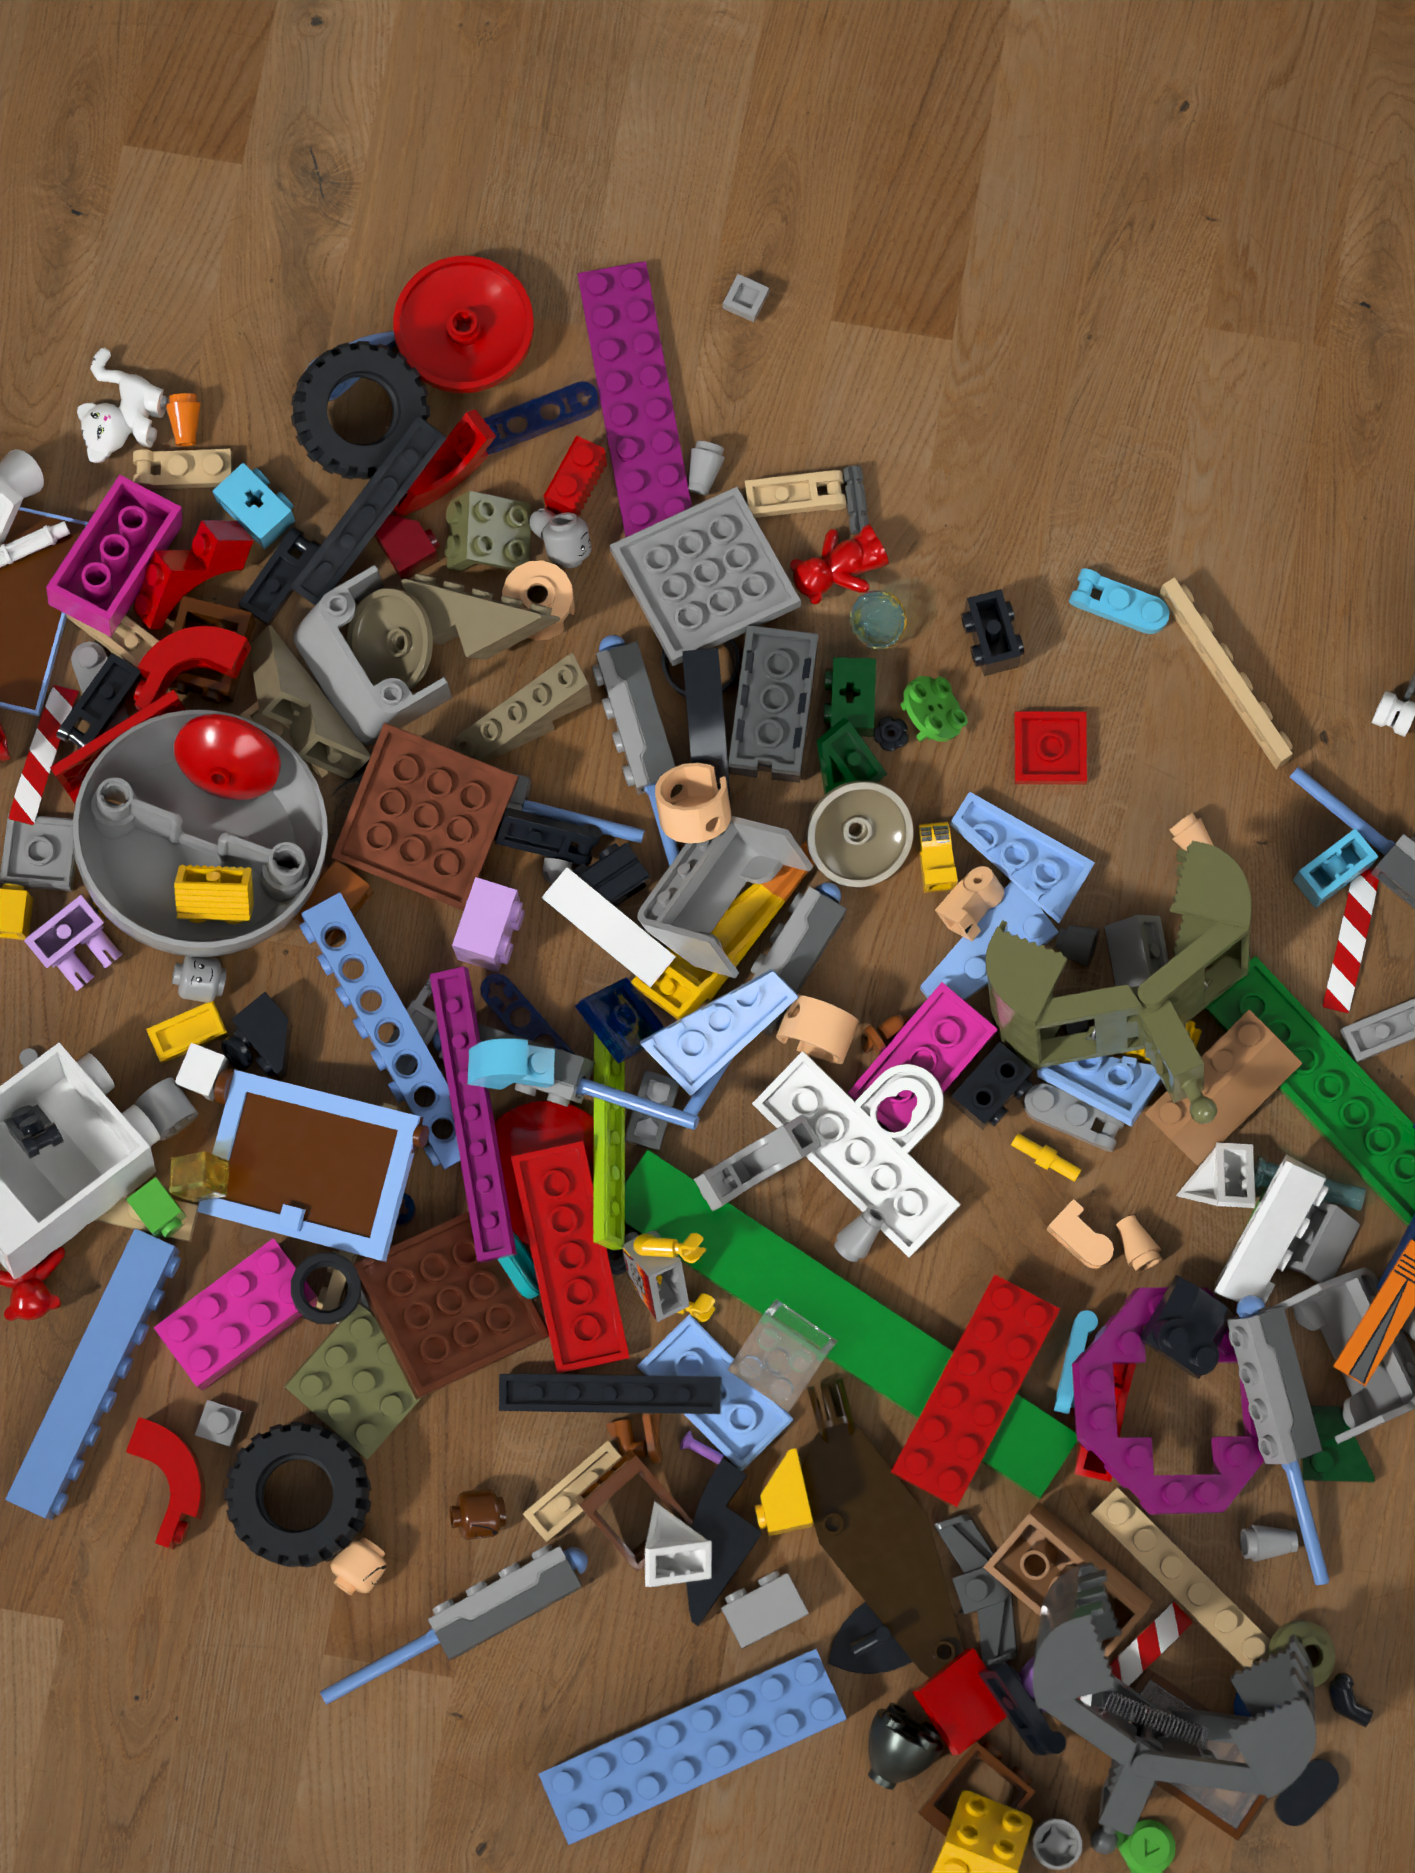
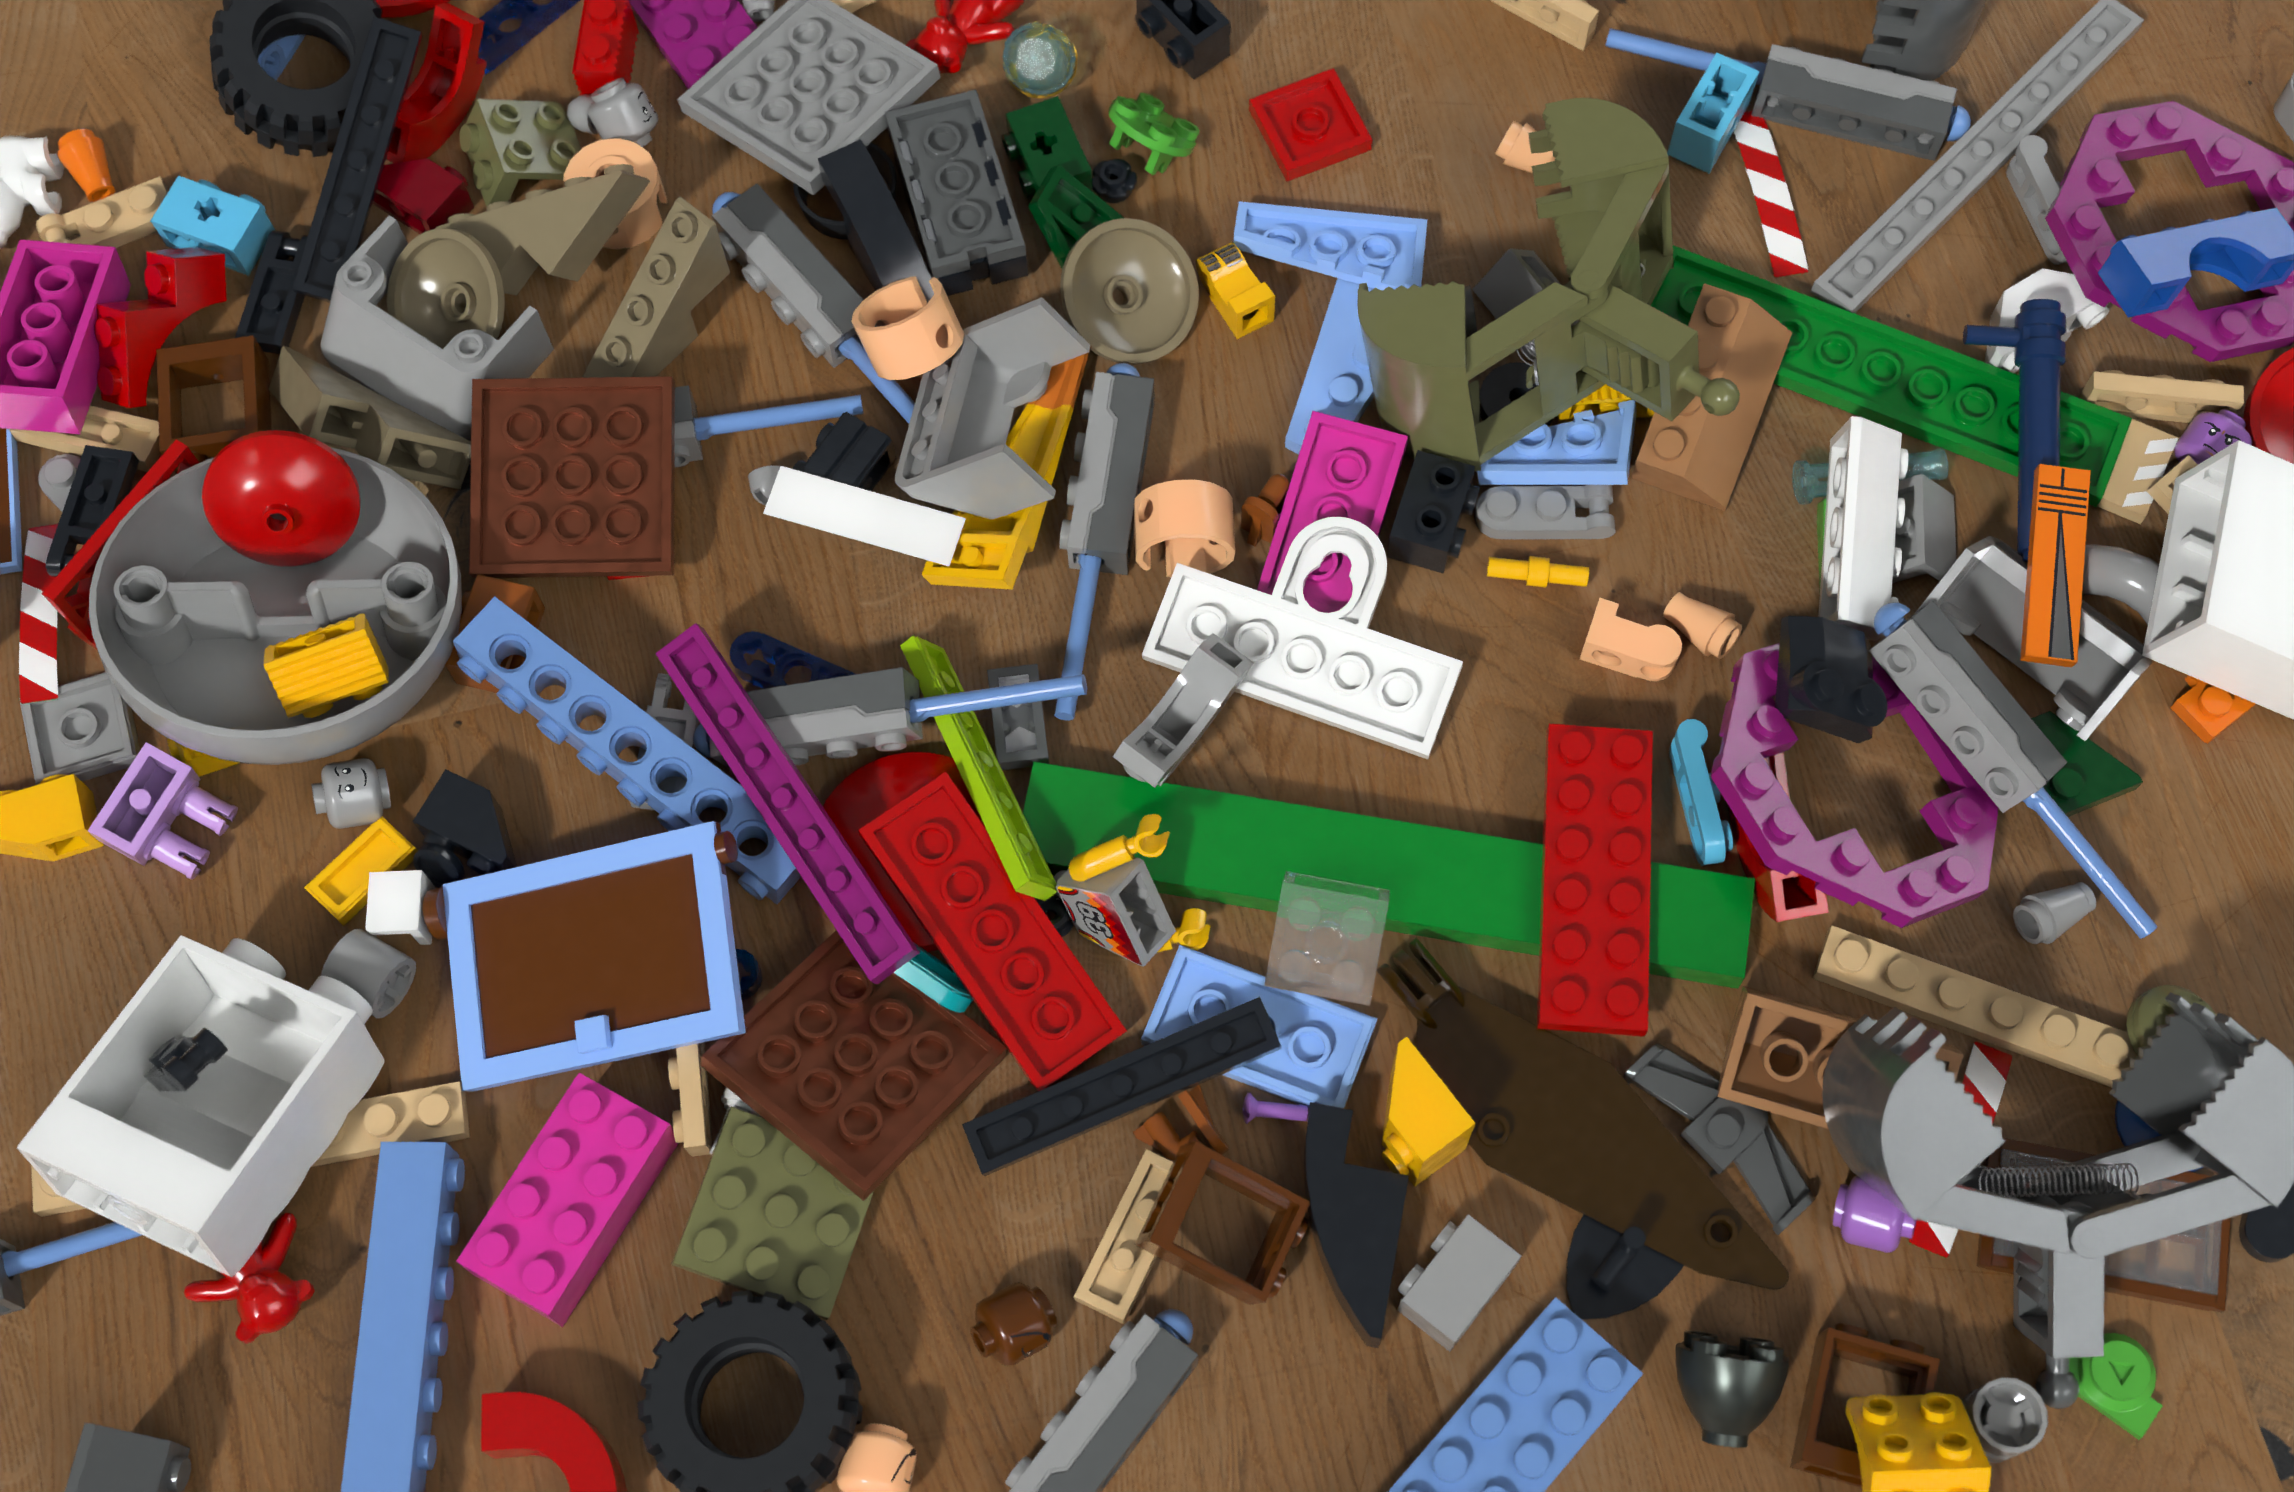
camera: 25 degrees left, 10 degrees down
bright green brick [126,1177,187,1238] -> none
red arch [134,626,251,711] -> none
clear yellow brick [169,1151,229,1202] -> none
light grey plate [195,1400,244,1448] -> none
black tyre [291,1252,361,1324] -> none
lavender brick [452,877,525,973] -> none
medium azure brick [468,1039,555,1090] -> none
black plate [495,807,602,865] -> none
clear blue tile [575,977,665,1064] -> none
light blue wing [640,968,798,1096] -> none
white slope [645,1501,711,1587] -> none
light grey cone [834,1207,885,1262] -> none
red tile [912,1648,1007,1755] -> none
light nougat leg [935,866,1004,941] -> none
black plate [978,1662,1066,1756] -> none
white slope [1176,1142,1255,1208] -> none

